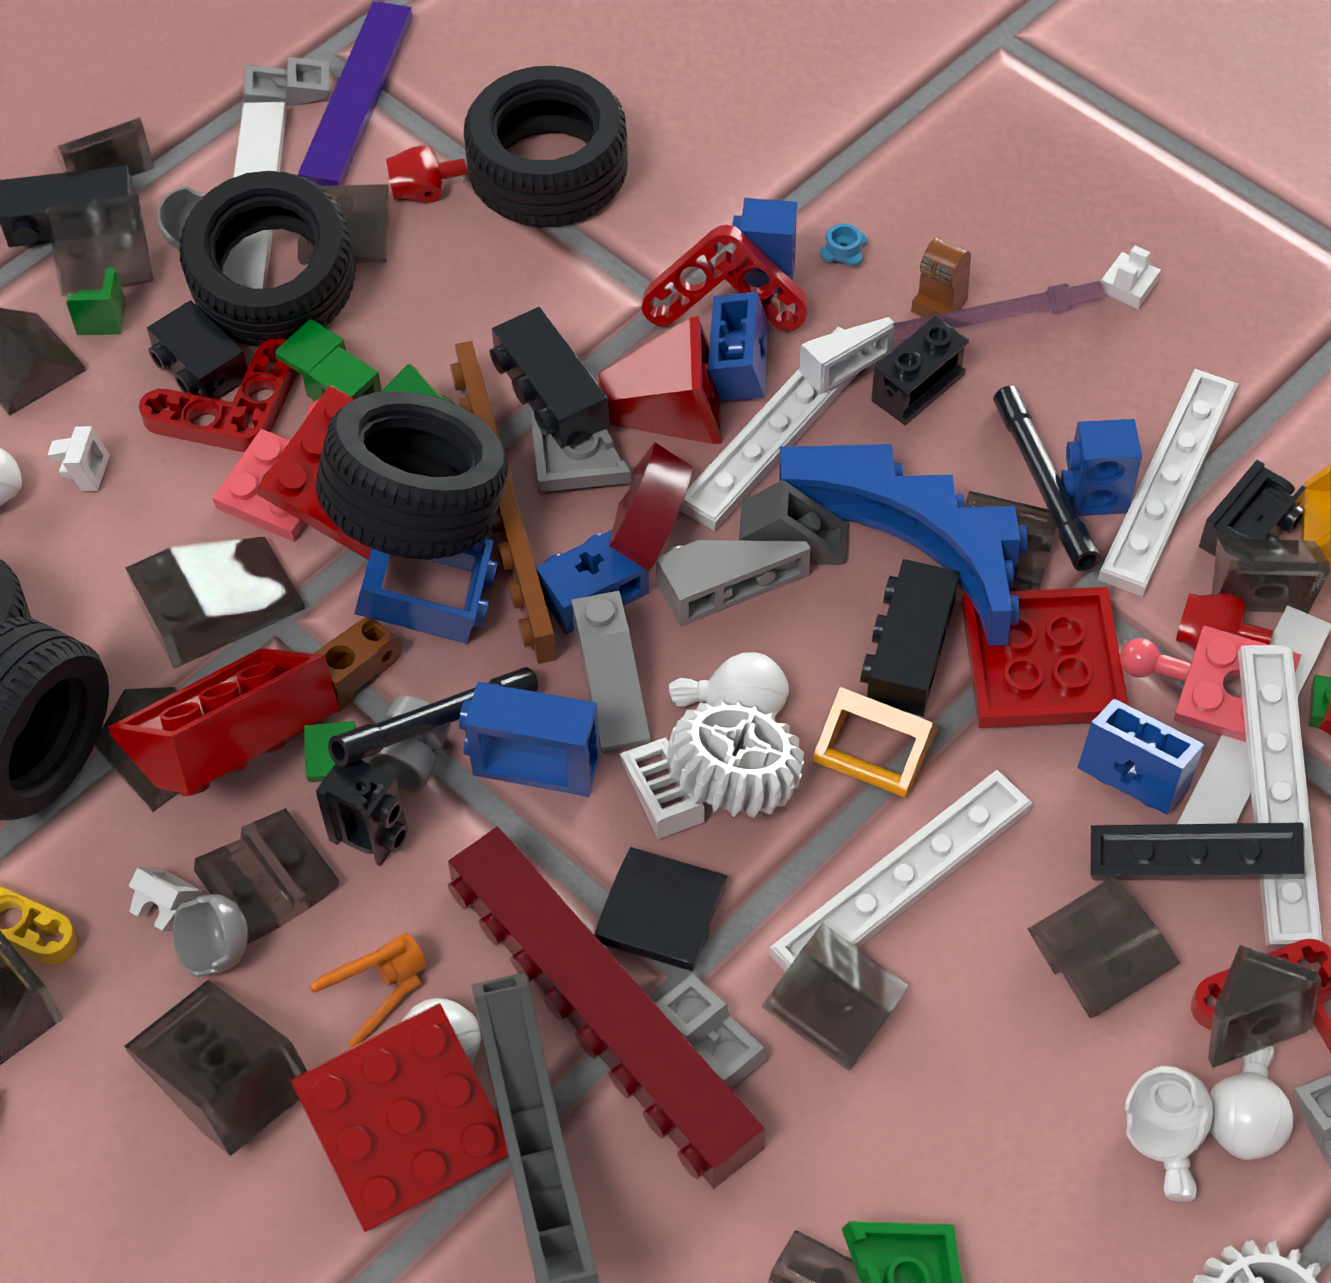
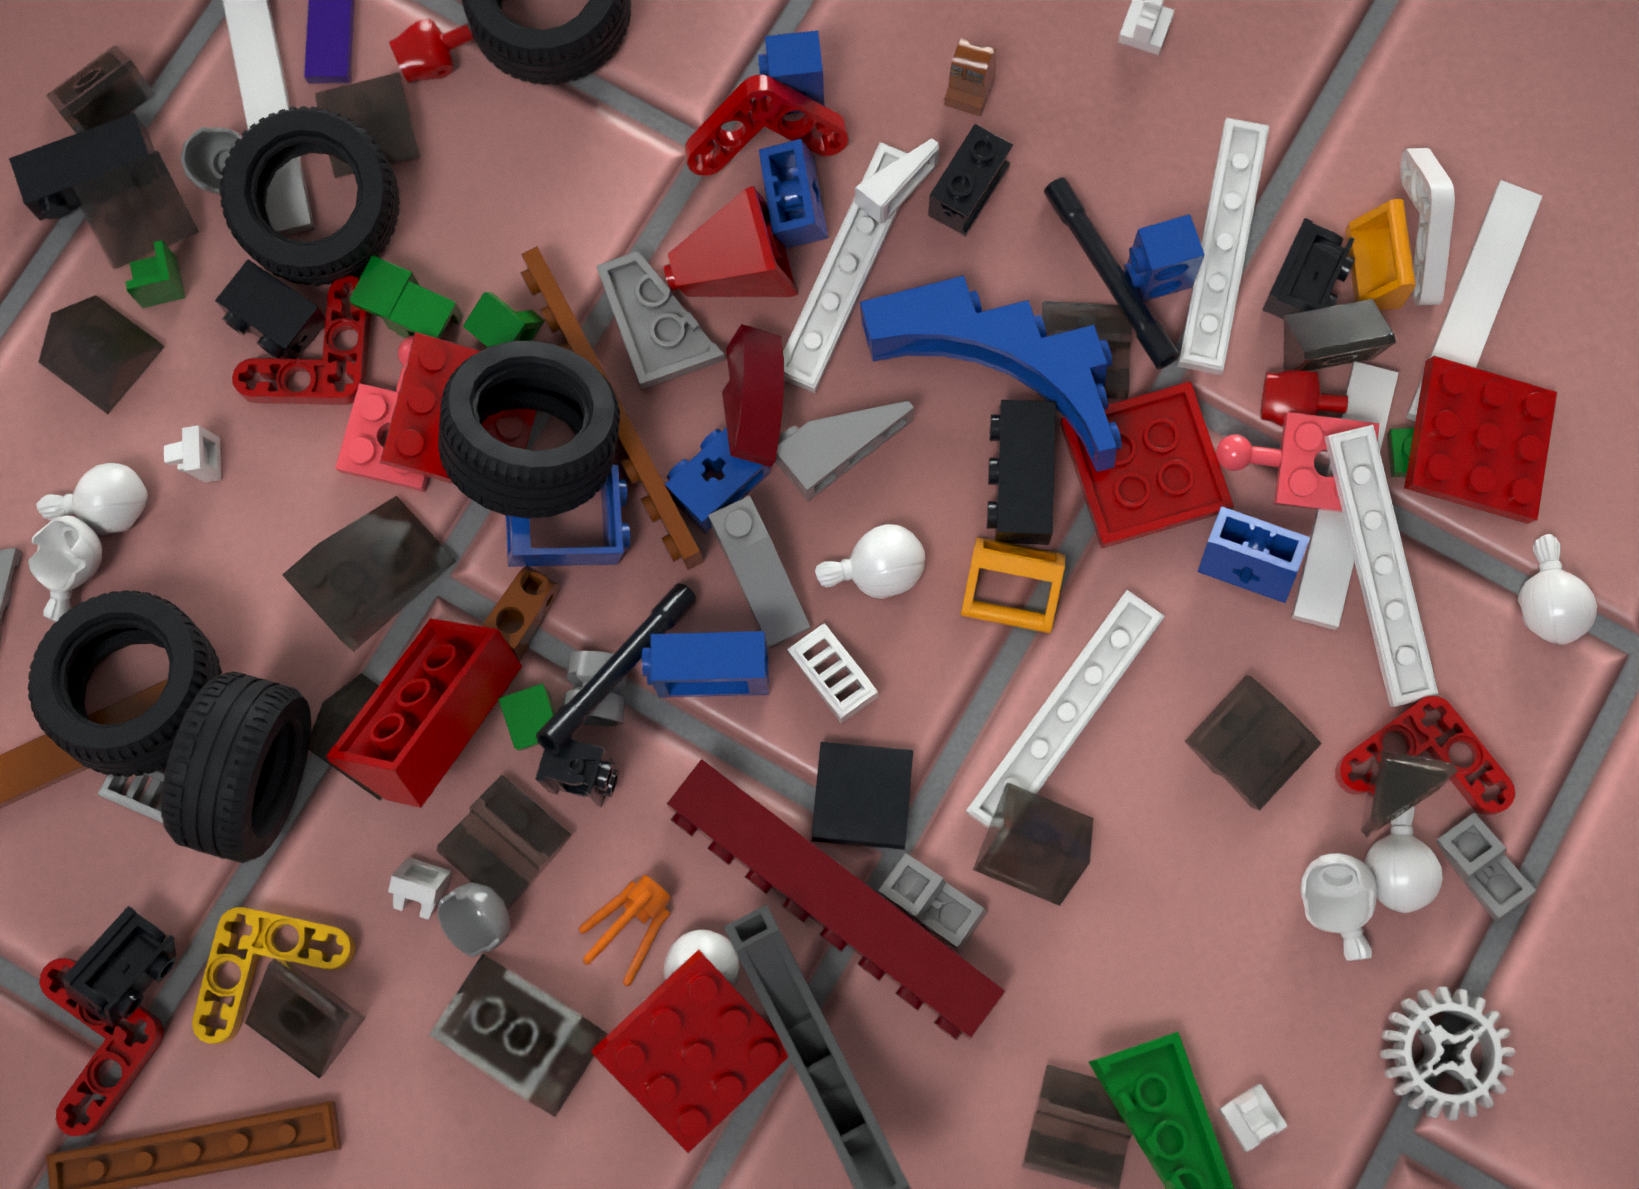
camera: 10 degrees left, 20 degrees up
black brick [490,306,609,449] -> none
white gear [667,699,804,818] -> none
dark grey slope [739,480,848,565] -> none
dark azure plate [820,223,868,266] -> none
clear purple bar [872,281,1104,344] -> none
black plate [1091,822,1306,880] -> none

